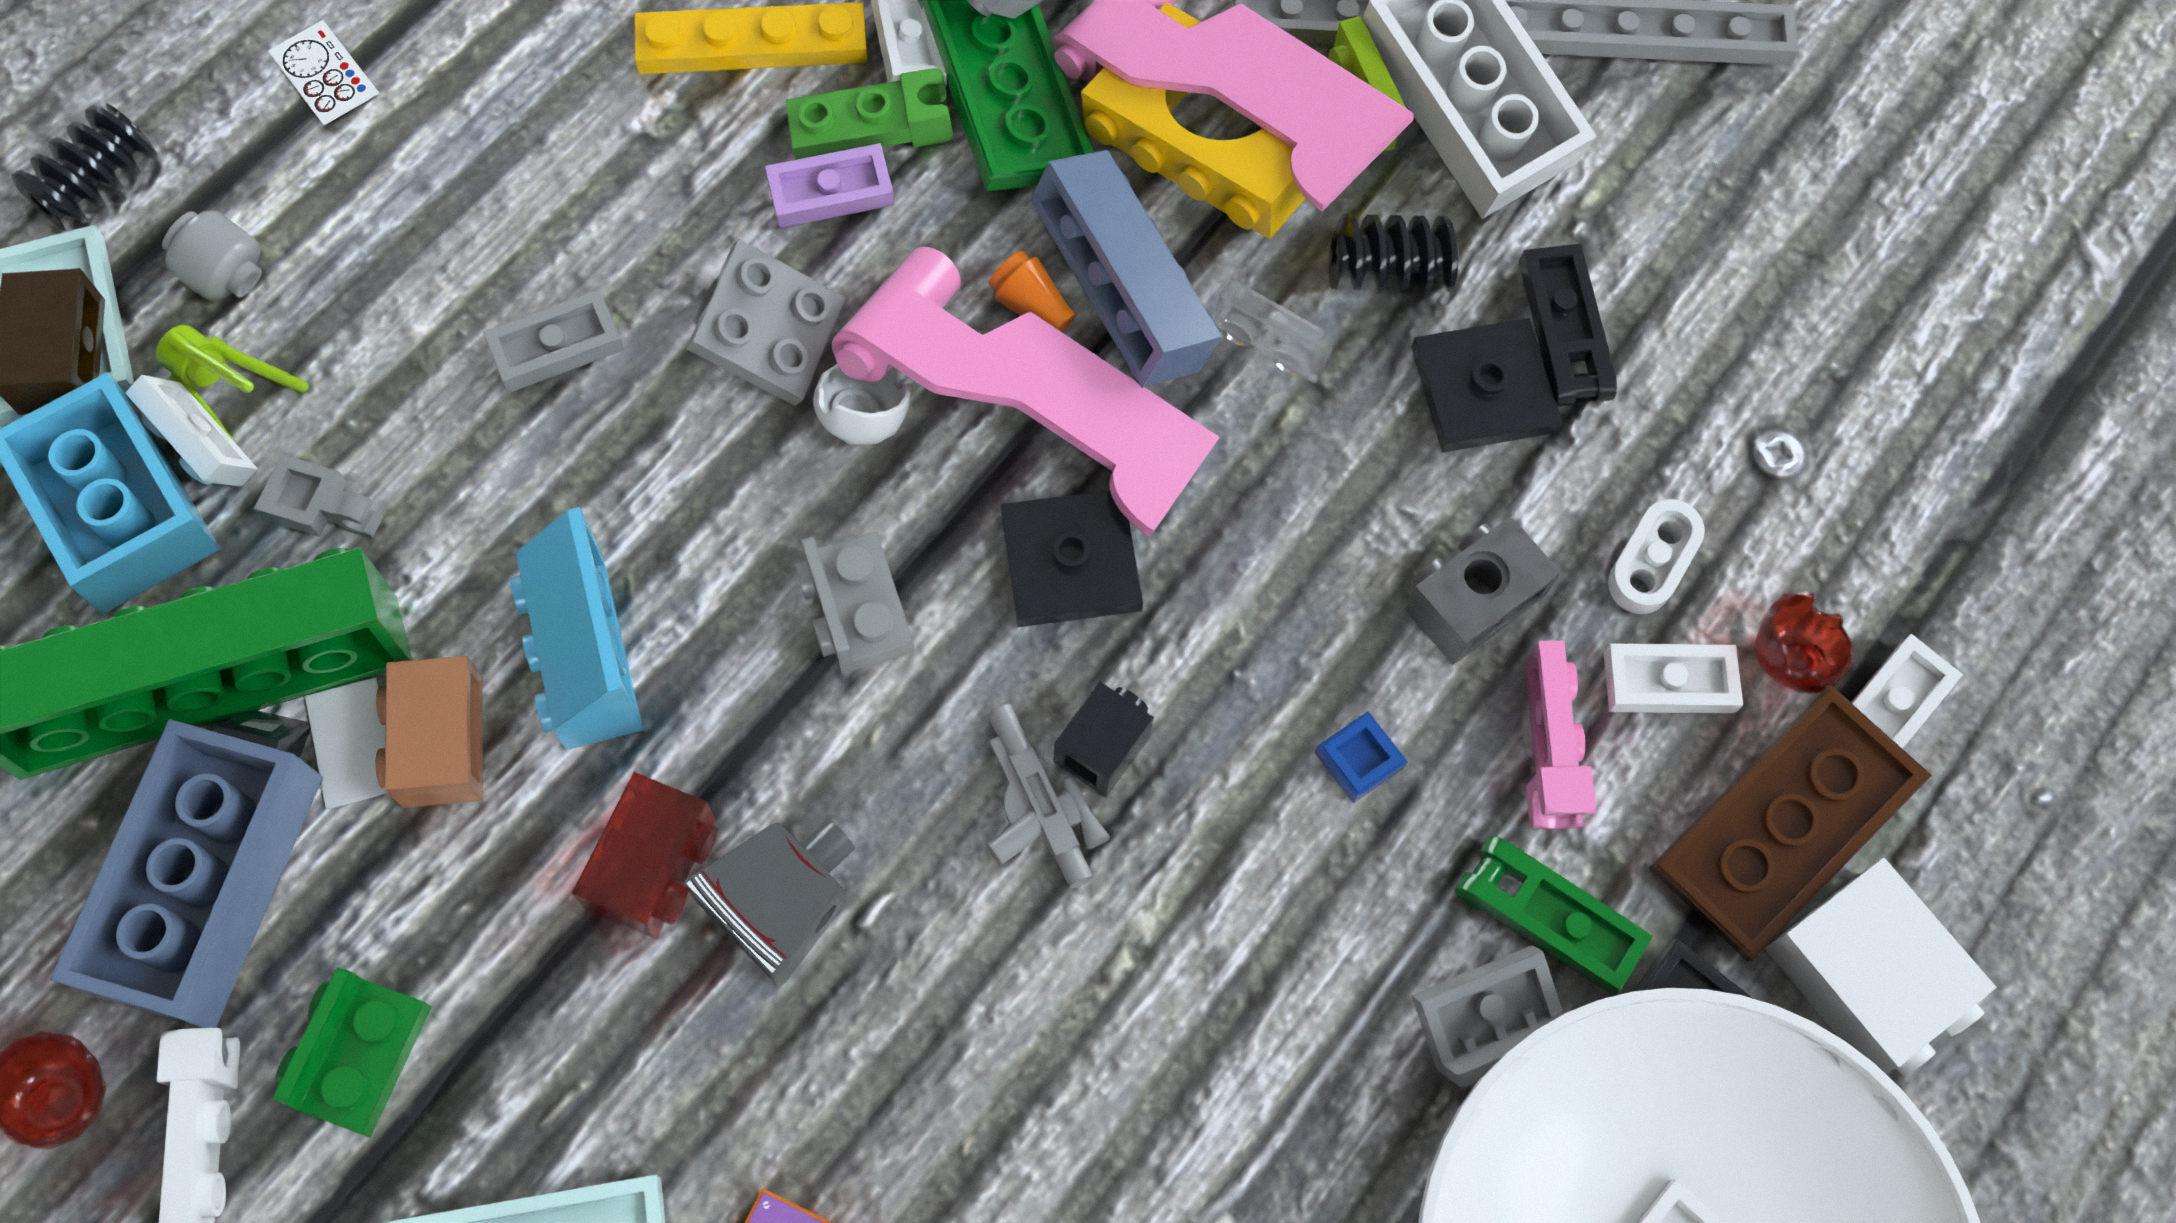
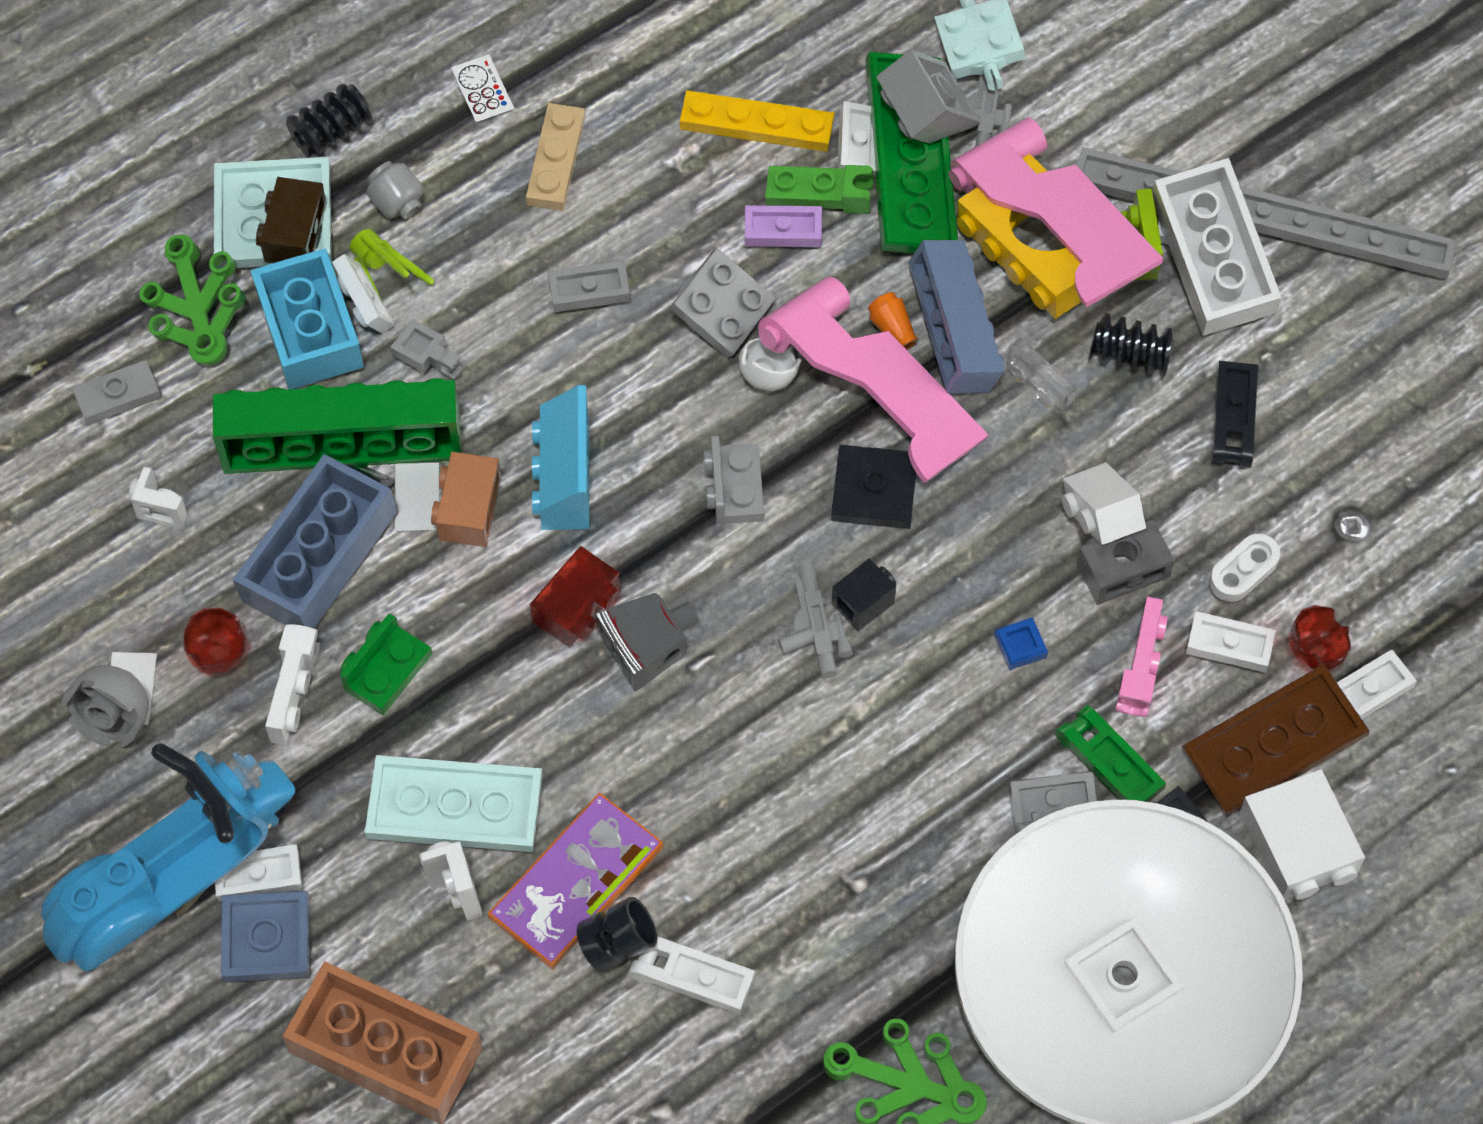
camera: 20 degrees right, 5 degrees down
black plate [1411,318,1563,453] -> none
none -> tan plate [526,103,586,211]
none -> white brick [1062,463,1146,545]

